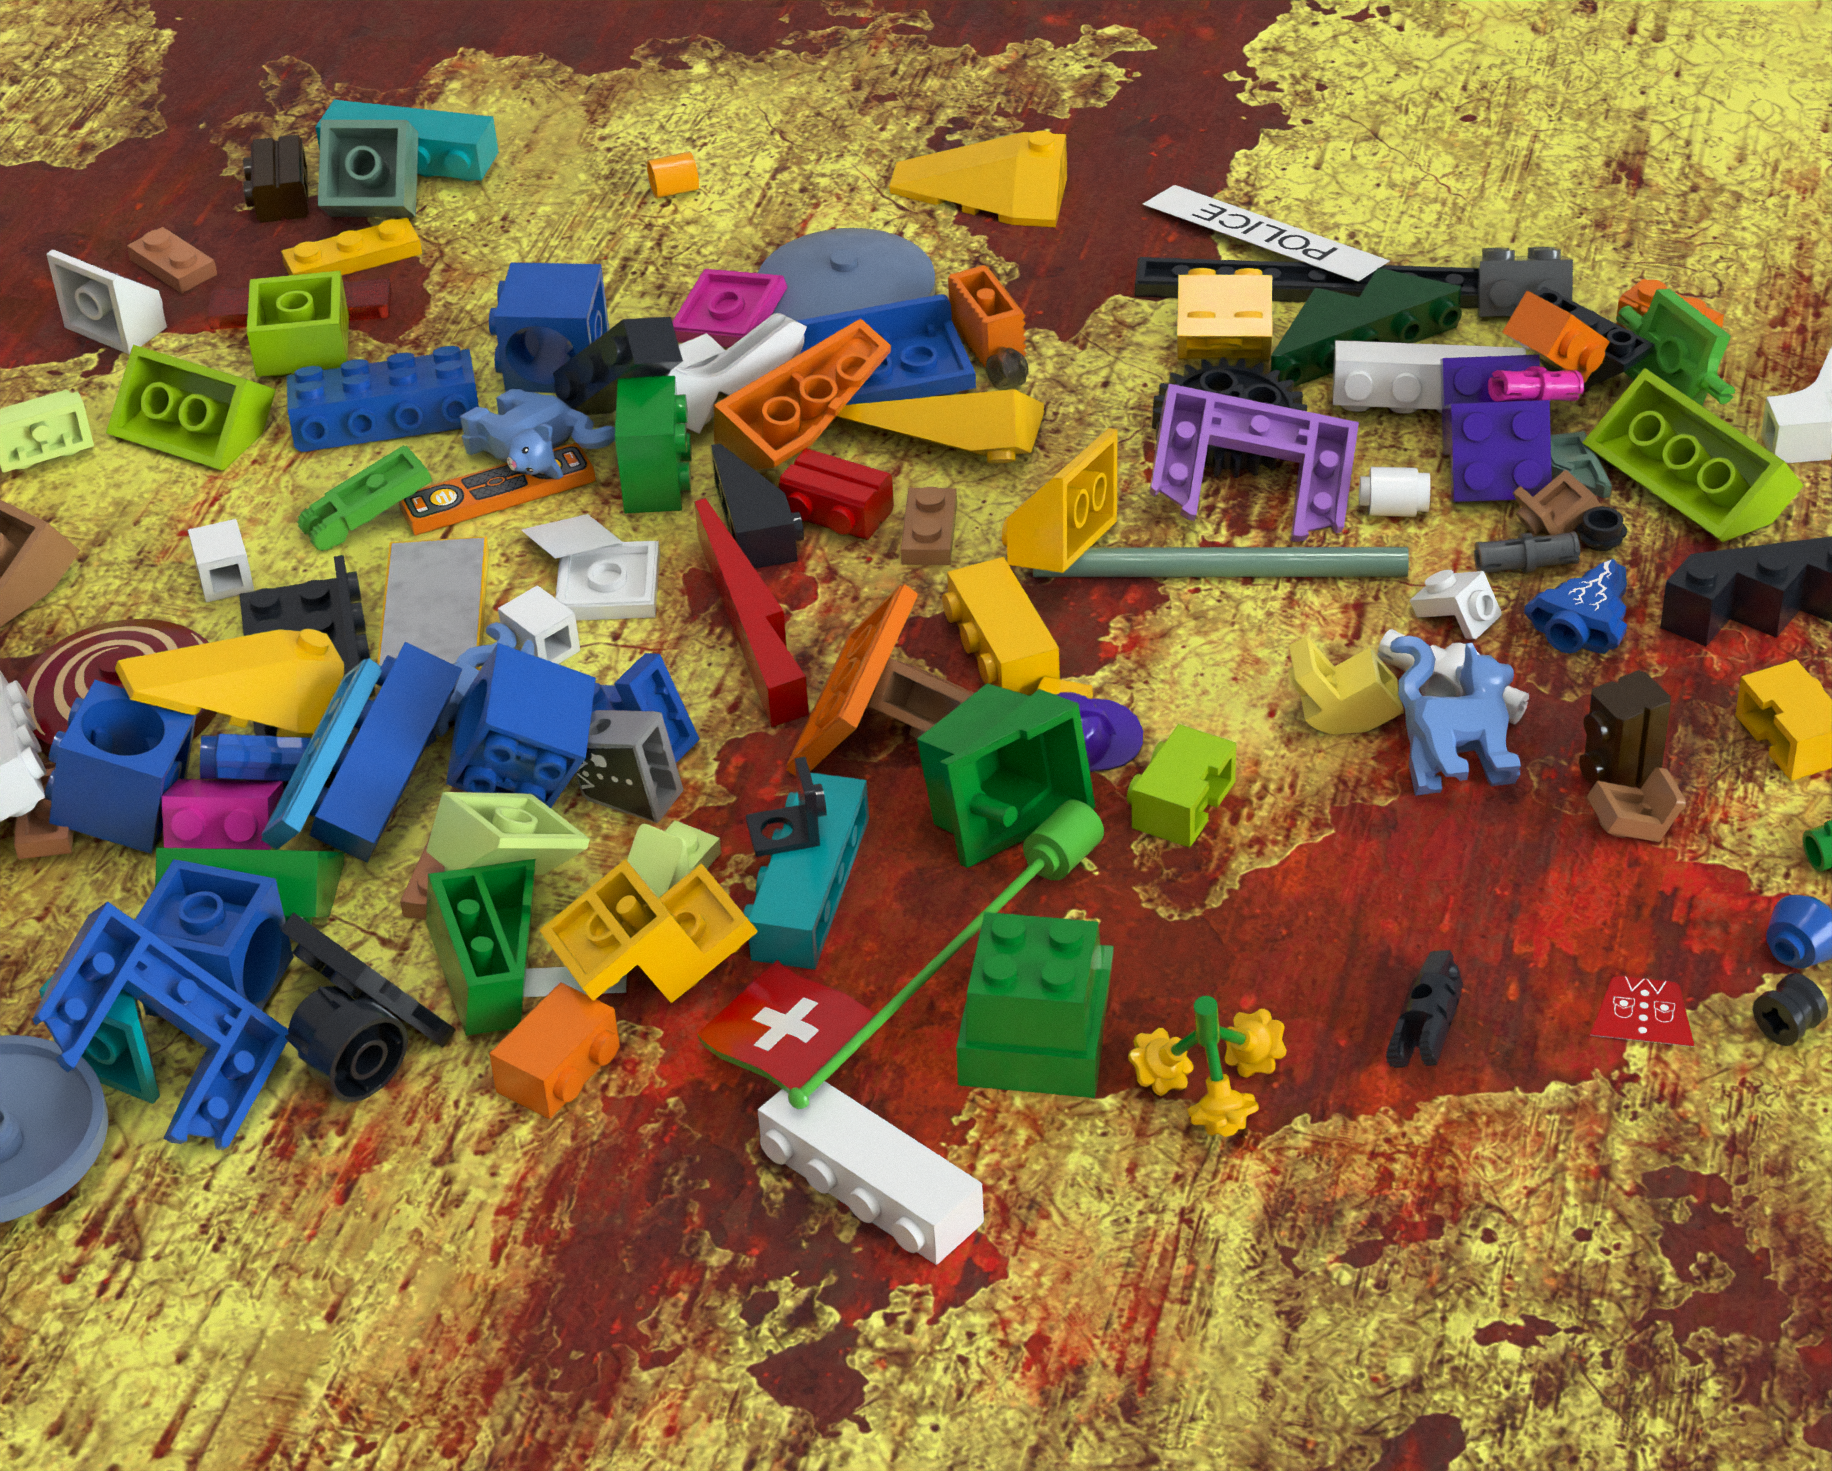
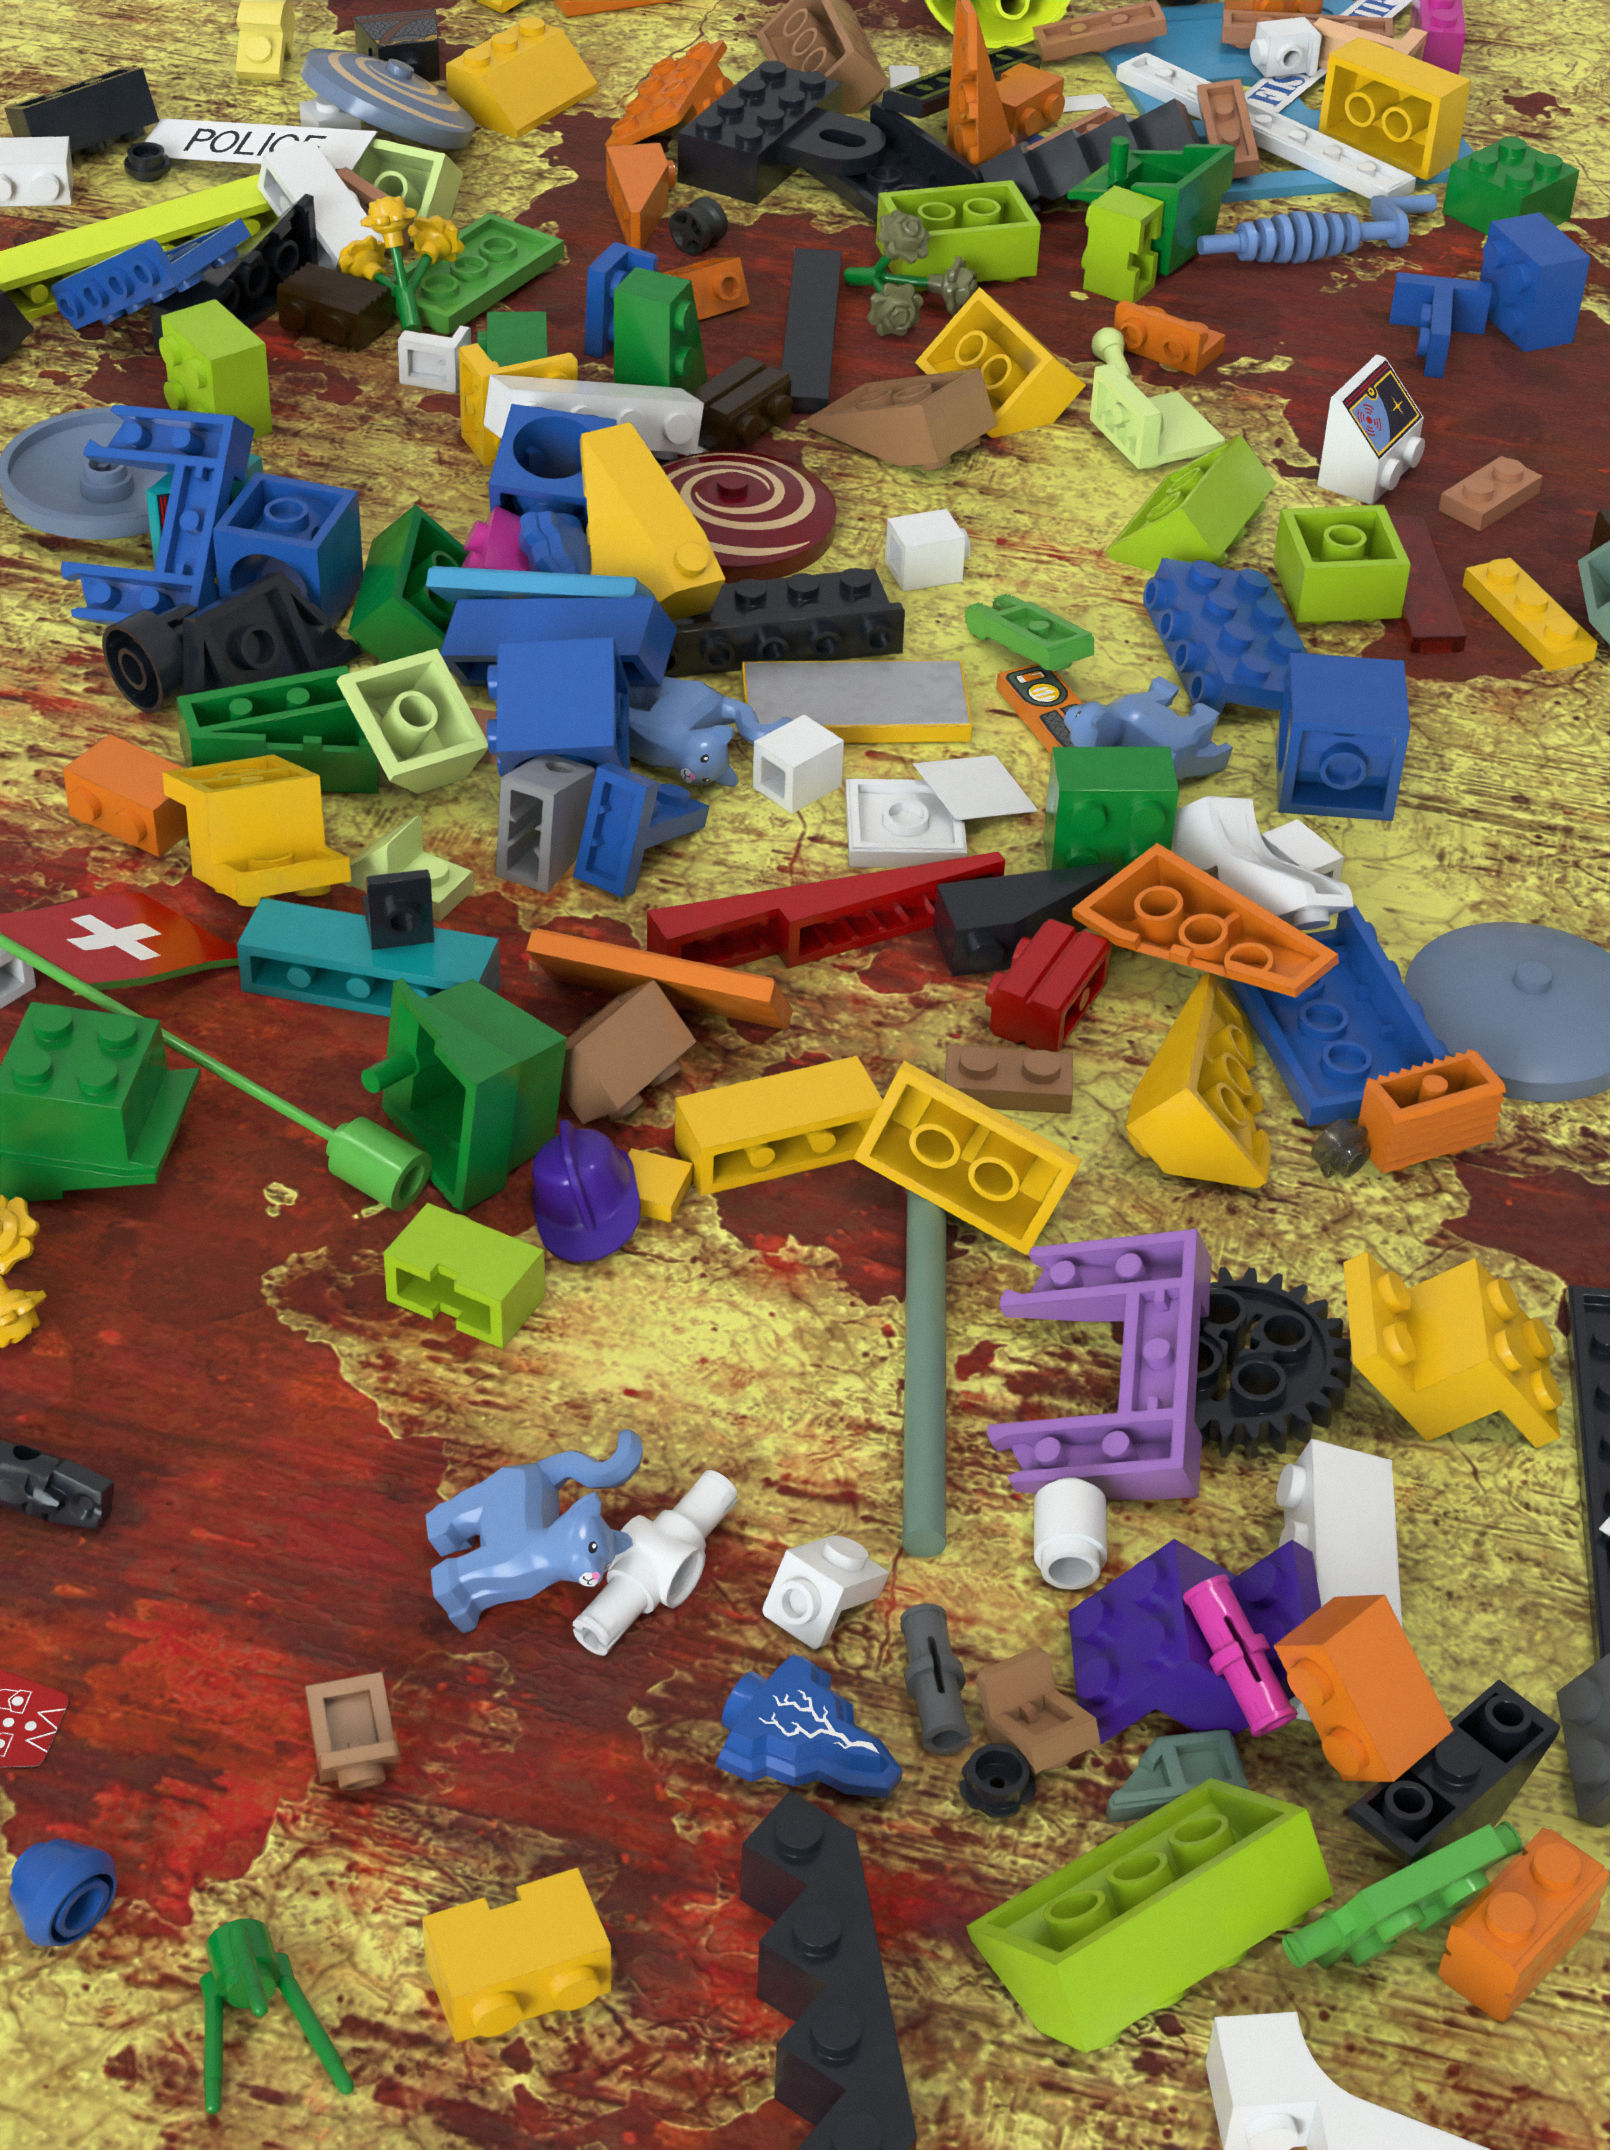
camera: 85 degrees right, 0 degrees up
black brick [553,317,683,415] -> none
dark pink tile [672,269,788,347] -> none
dark green slope [1271,268,1462,387] -> none
light yellow brick [1288,635,1404,734] -> none
dark brown brick [1579,670,1671,789] -> none

